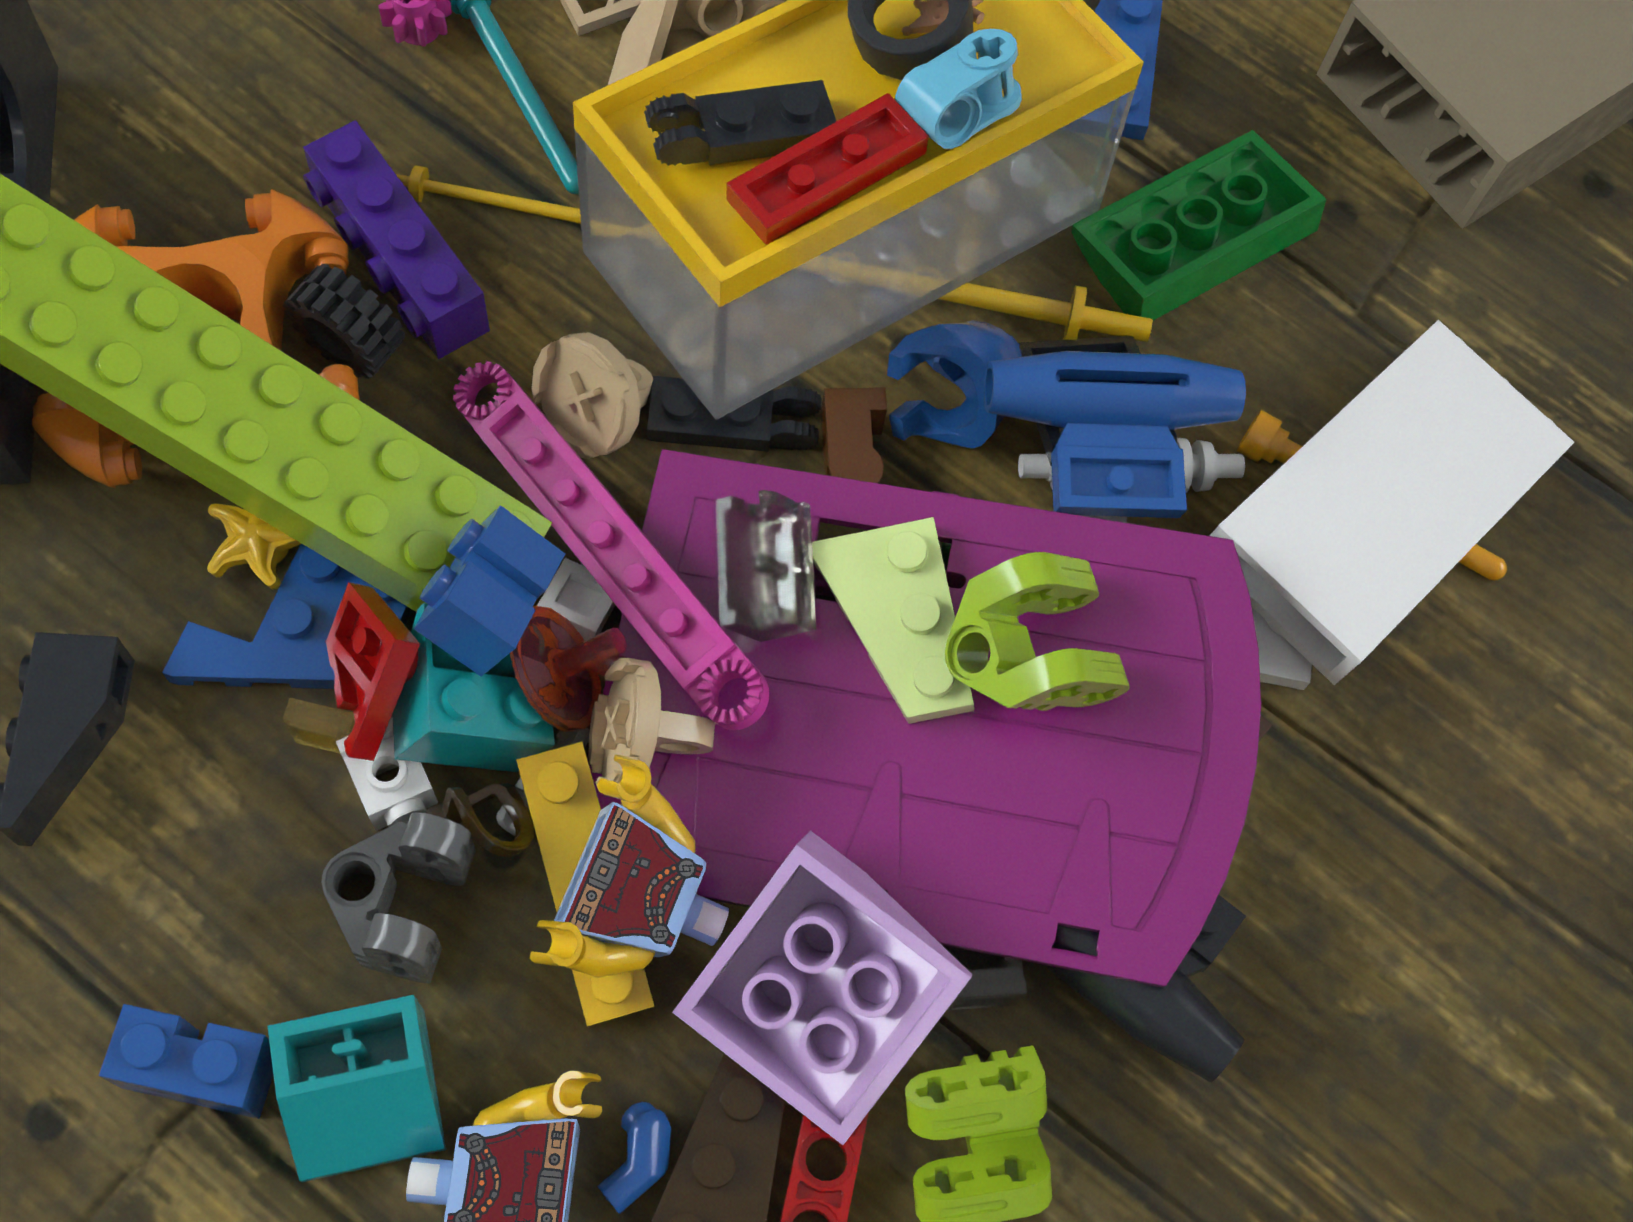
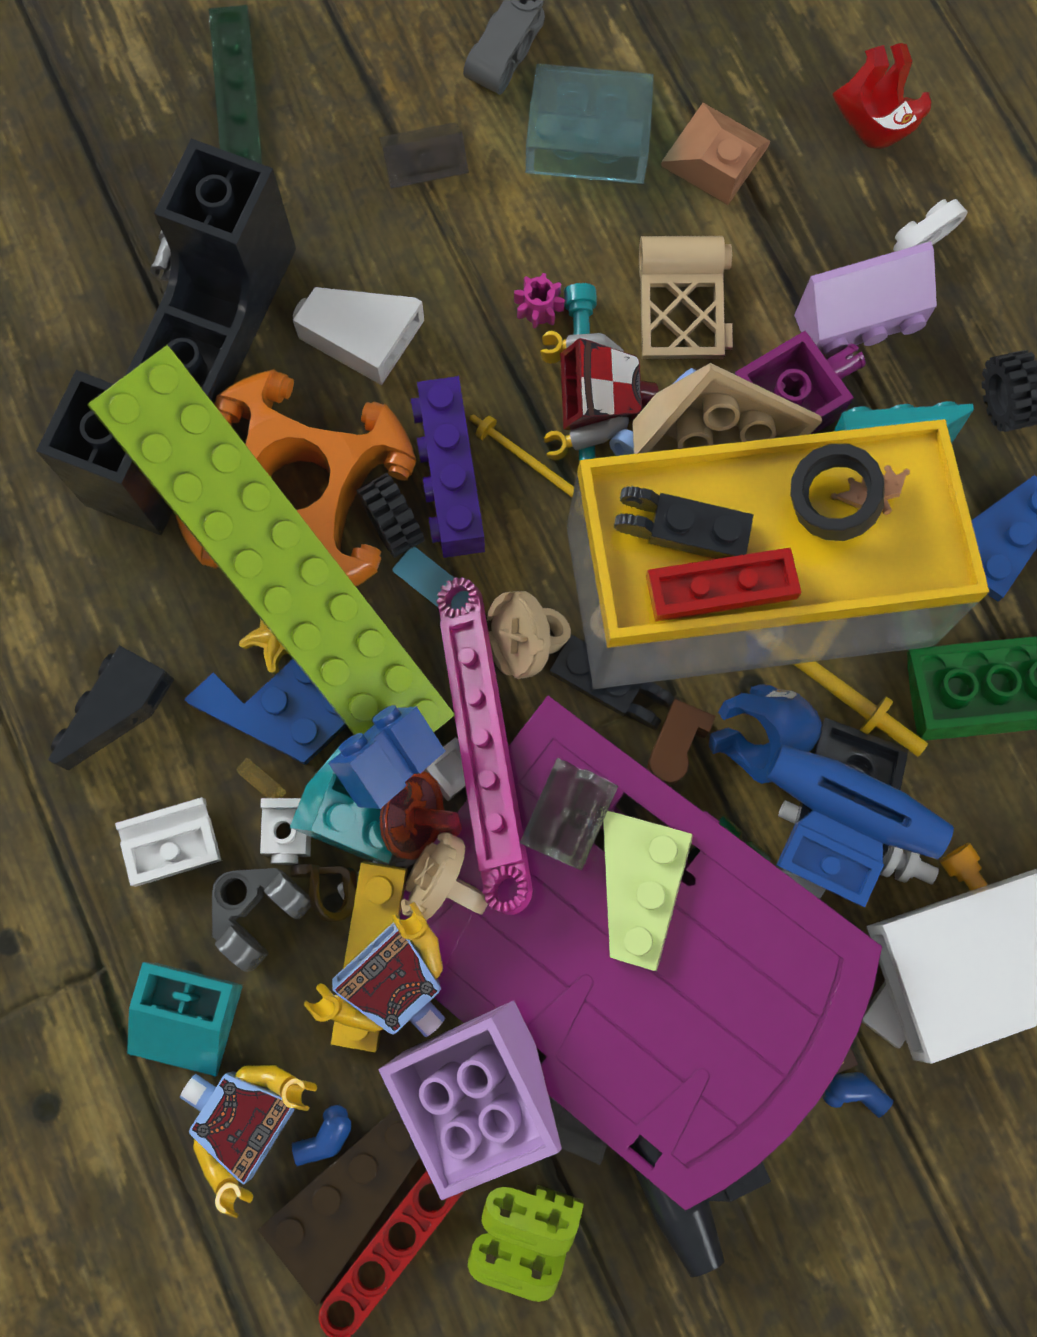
camera: 35 degrees right, 10 degrees up
blue brick [99,1004,273,1119] -> none
red wing [326,582,420,761] -> none
medium azure piece [895,28,1022,149] -> none
lime piece [944,552,1130,711] -> none
none -> white plate [115,797,222,887]
none -> white slope [293,287,424,385]
none -> medium azure sticker [392,547,470,610]
none -> torso [540,331,659,460]
none -> blue arm [822,1072,893,1118]

